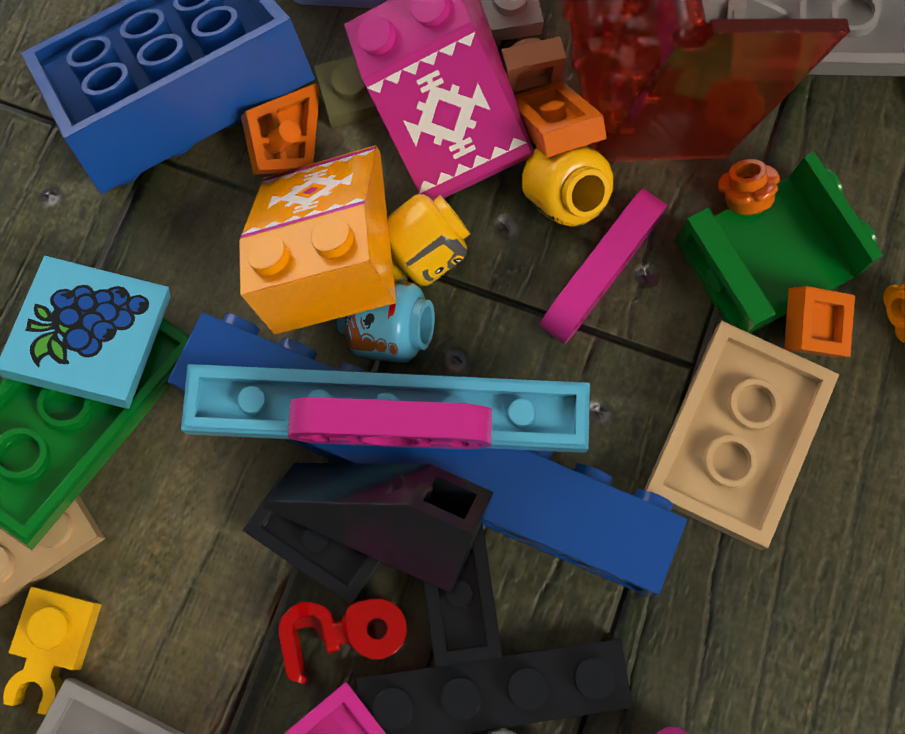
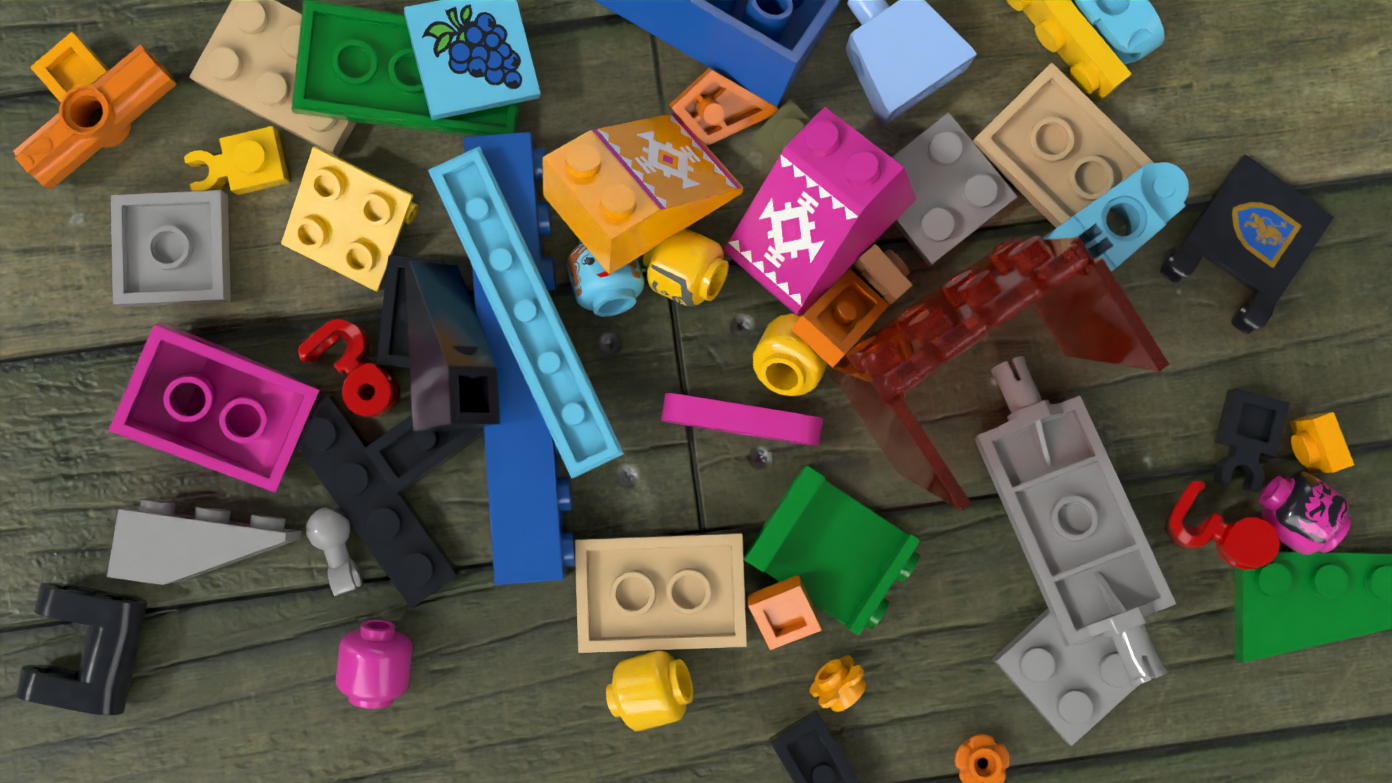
camera: 65 degrees right, 10 degrees up
dark pink beam [288,397,492,449] -> none
orange plate [718,159,780,215] -> none
none -> yellow hinge [281,146,419,292]
none -> yellow head [606,651,693,731]

